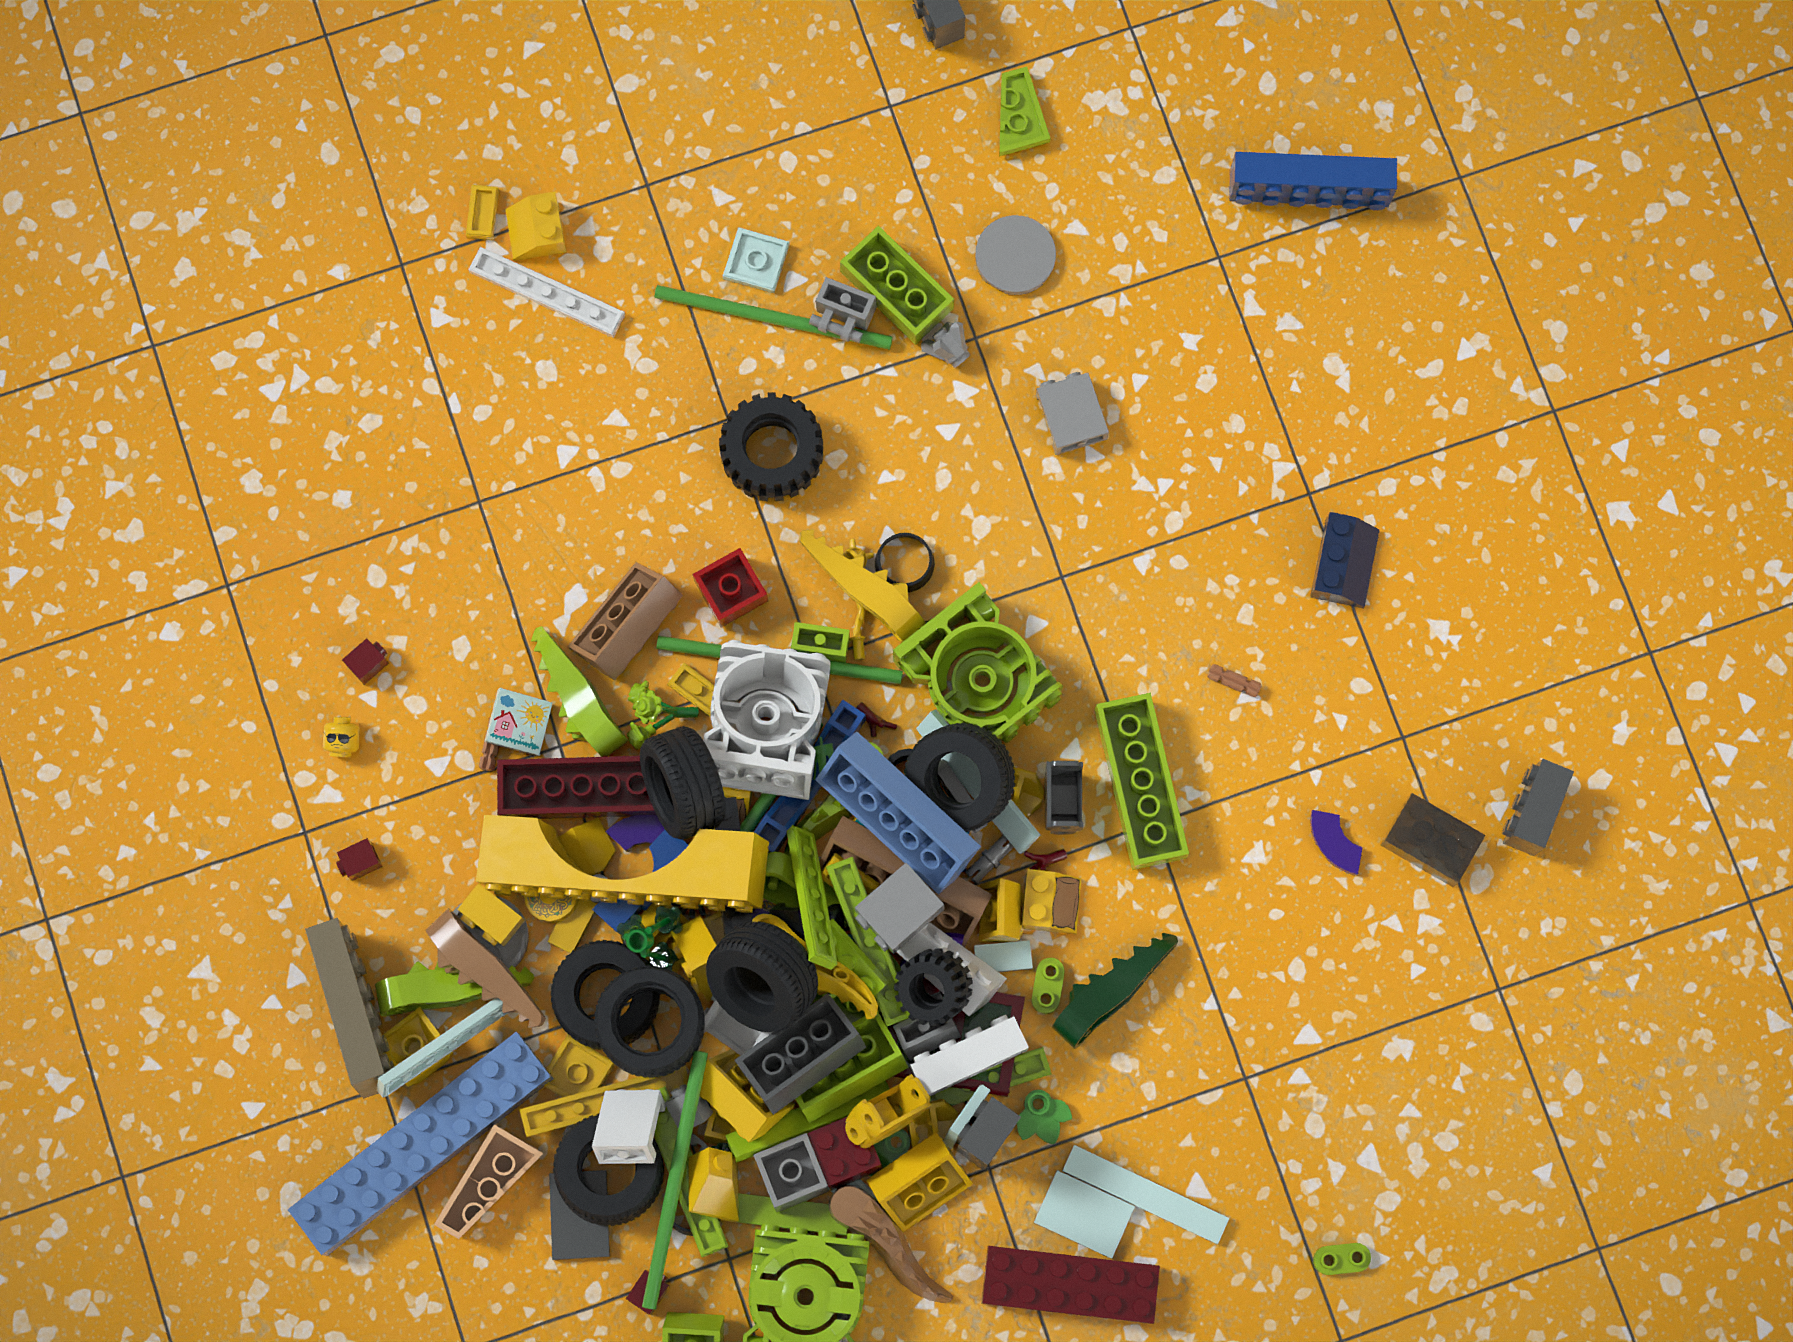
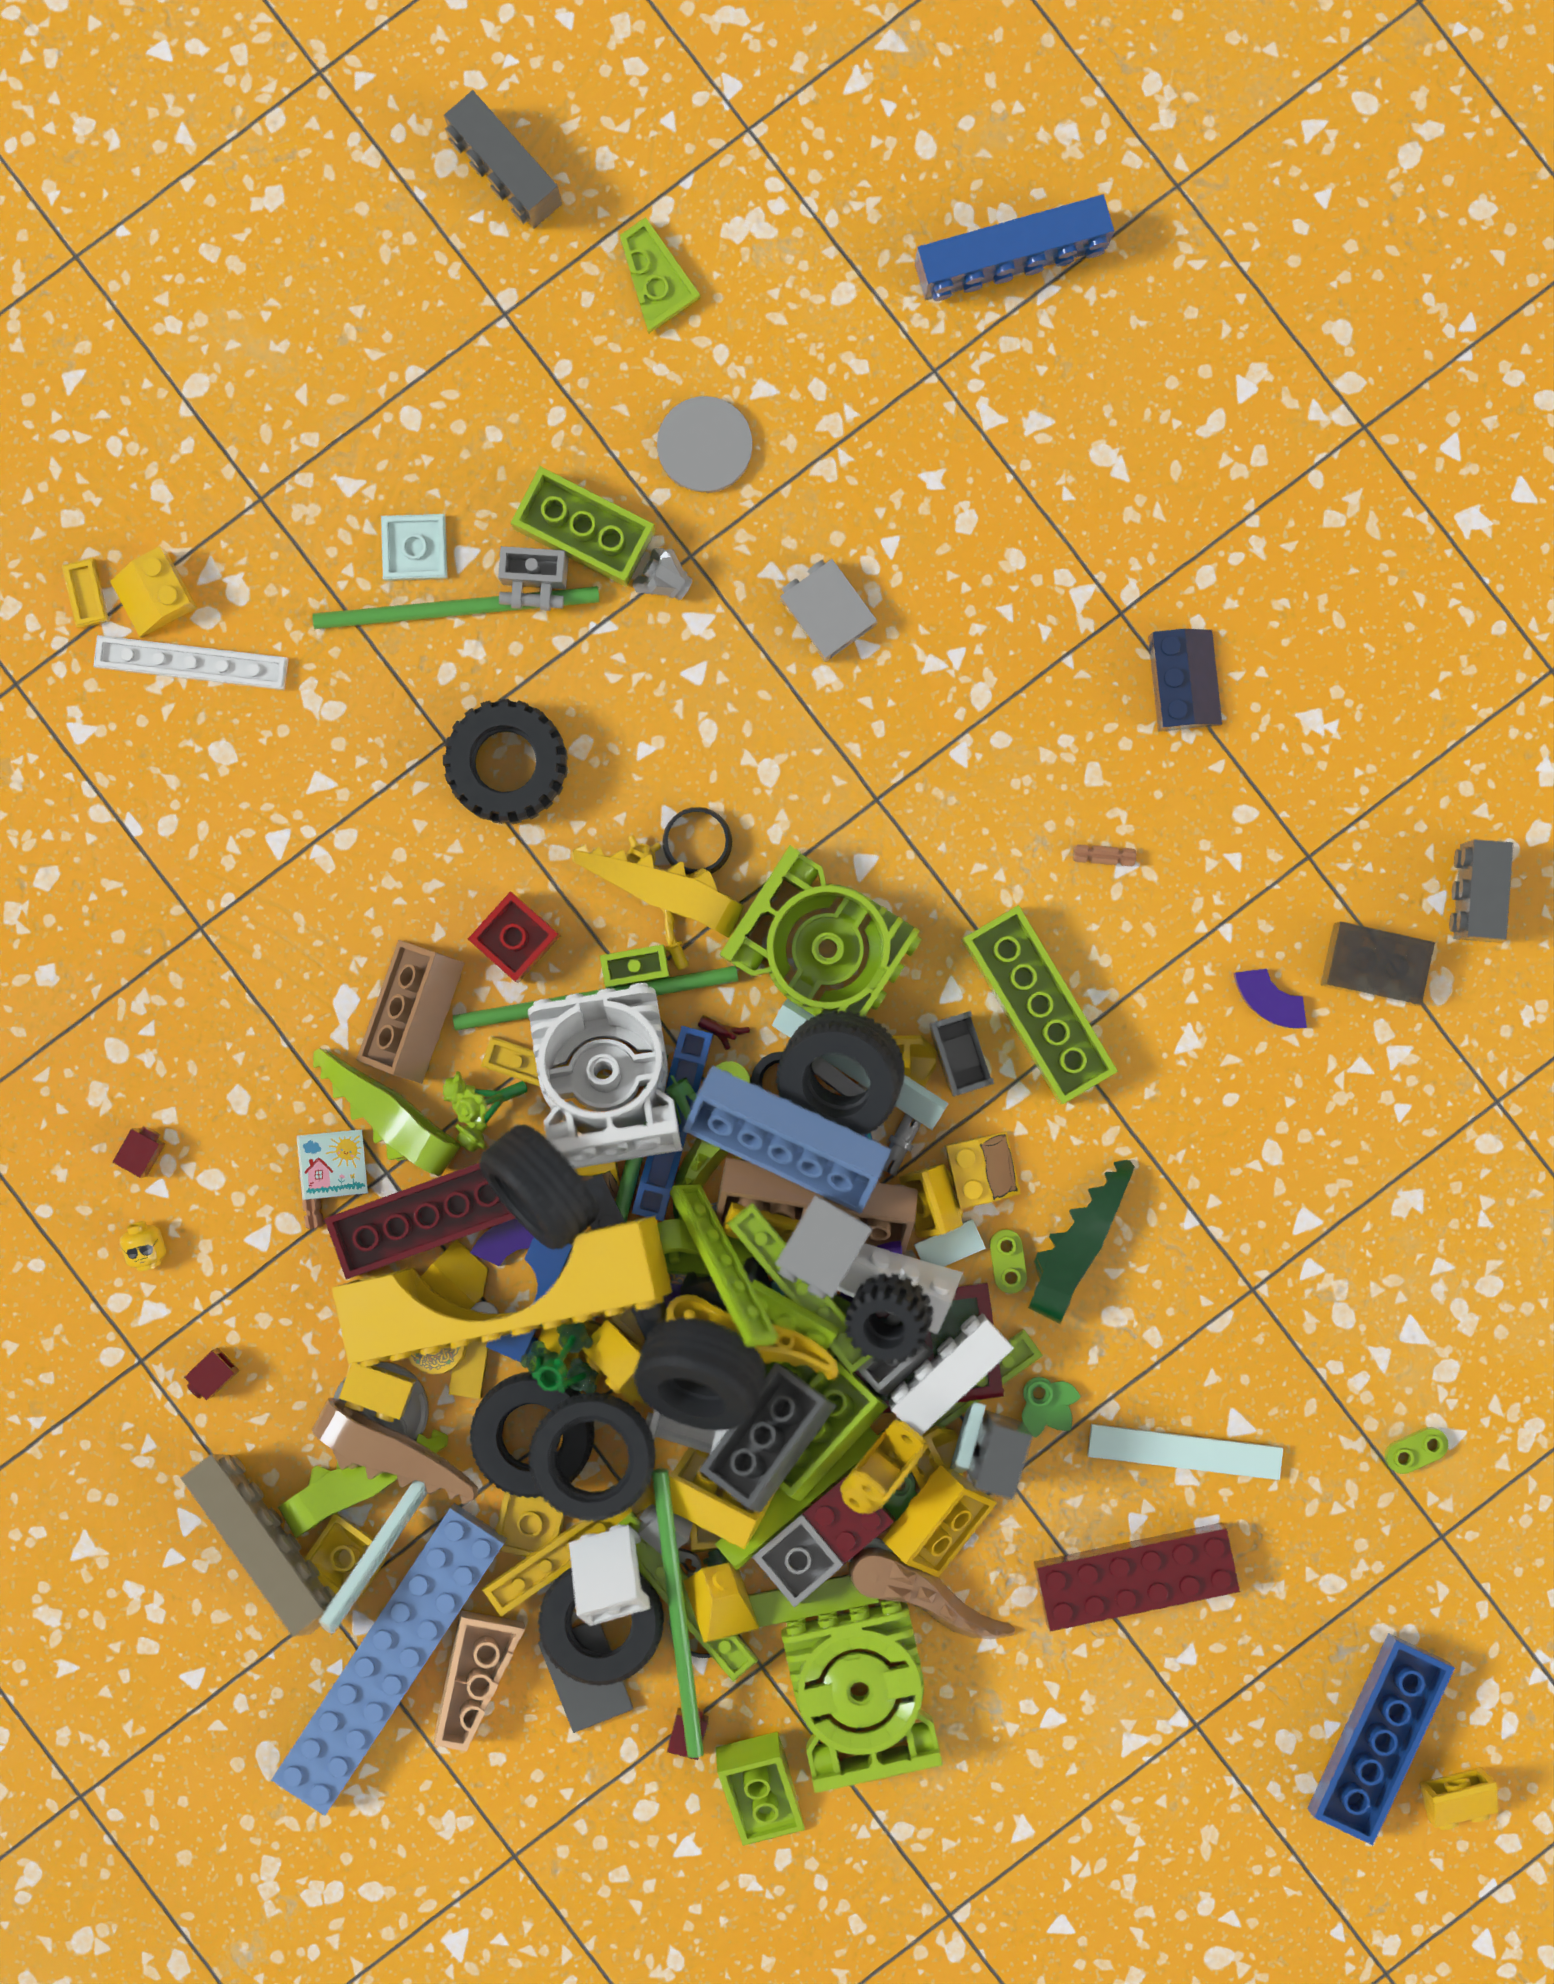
camera: 15 degrees left, 10 degrees up
dark red bar [1024,849,1067,871] -> none
light aqua tile [1034,1170,1135,1259] -> none

